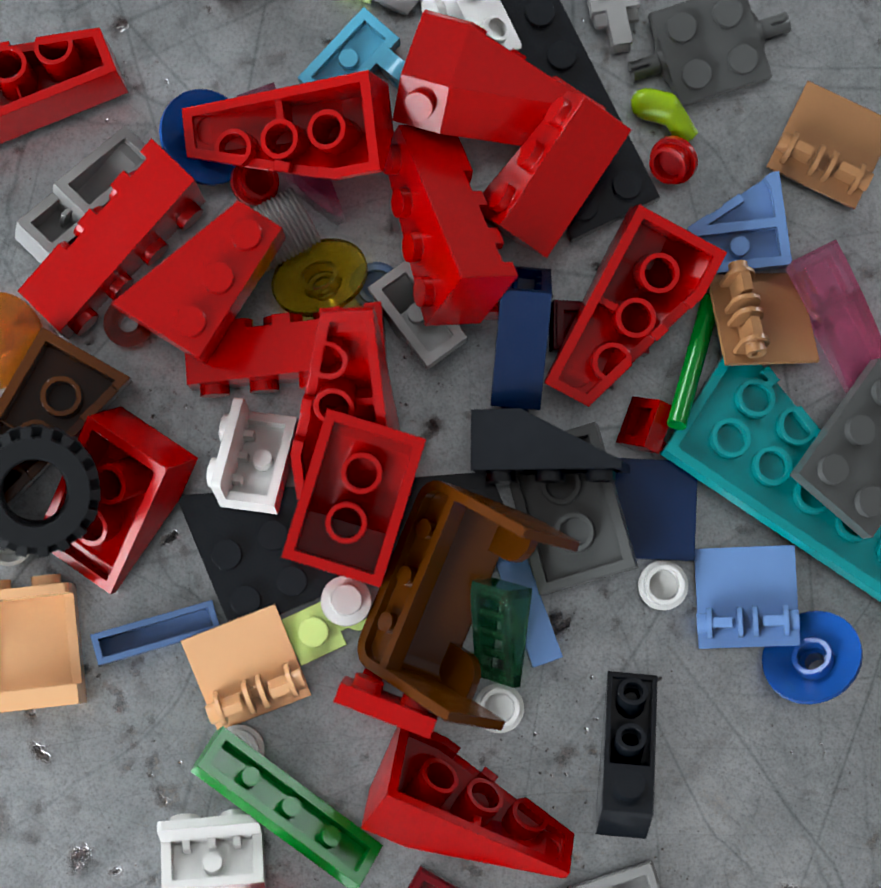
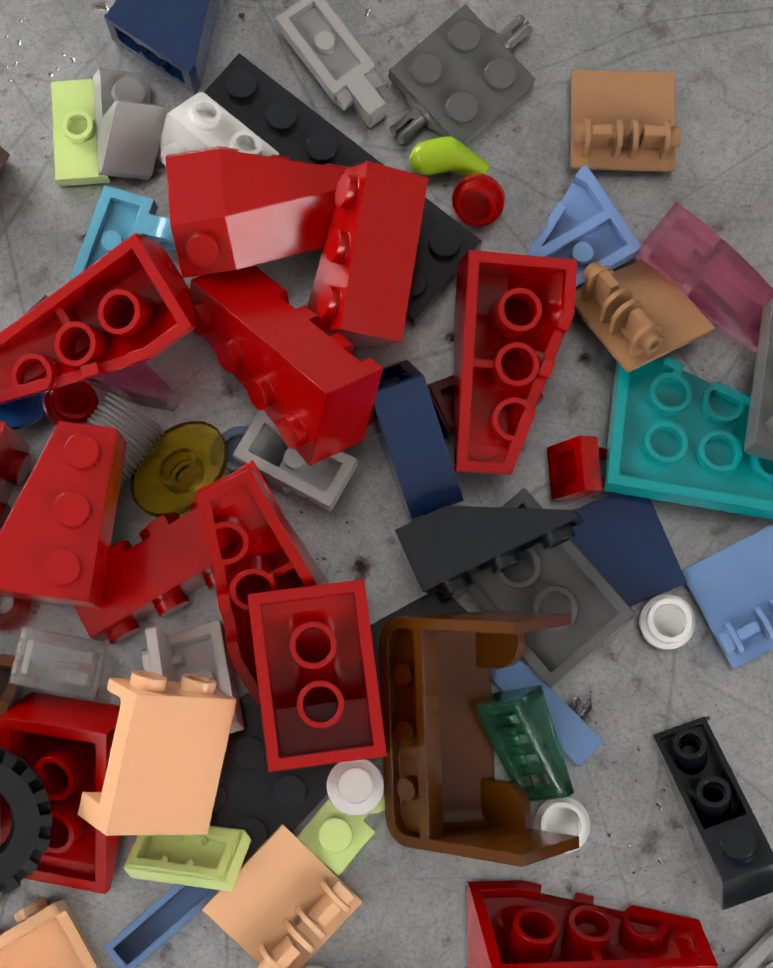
camera: 25 degrees left, 5 degrees down
red plate [333,667,438,739] -> none
green bar [667,293,715,430] -> none
none -> clear slope [9,627,123,704]
none -> light nougat panel [78,670,237,836]
none -> yellowish green plate [123,825,251,892]

